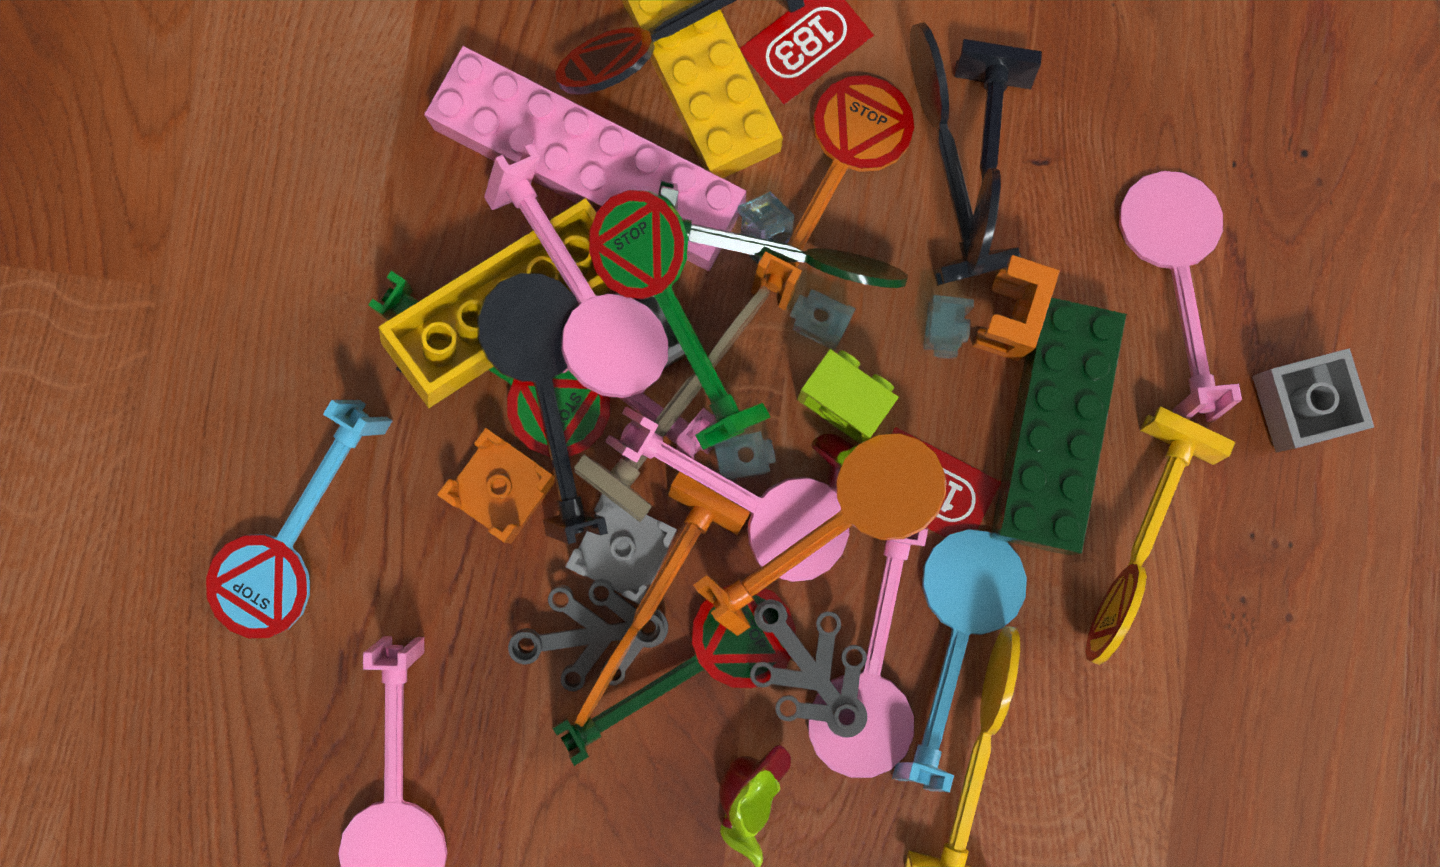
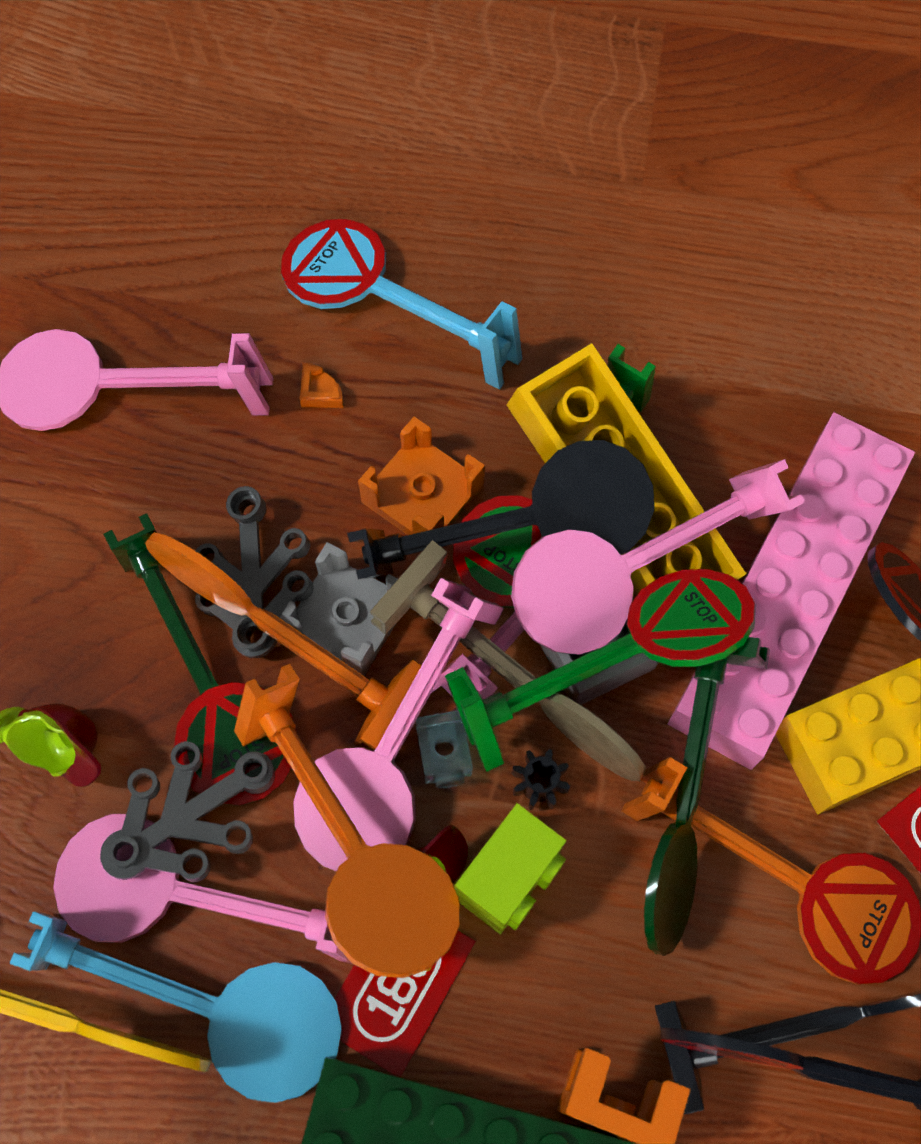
camera: 90 degrees right, 15 degrees down
clear light blue brick [737,191,795,264] -> none
clear light blue brick [790,289,856,351] -> none
clear light blue brick [923,295,974,359] -> none
none -> orange tile [300,362,344,408]
none -> black gear [511,749,570,810]

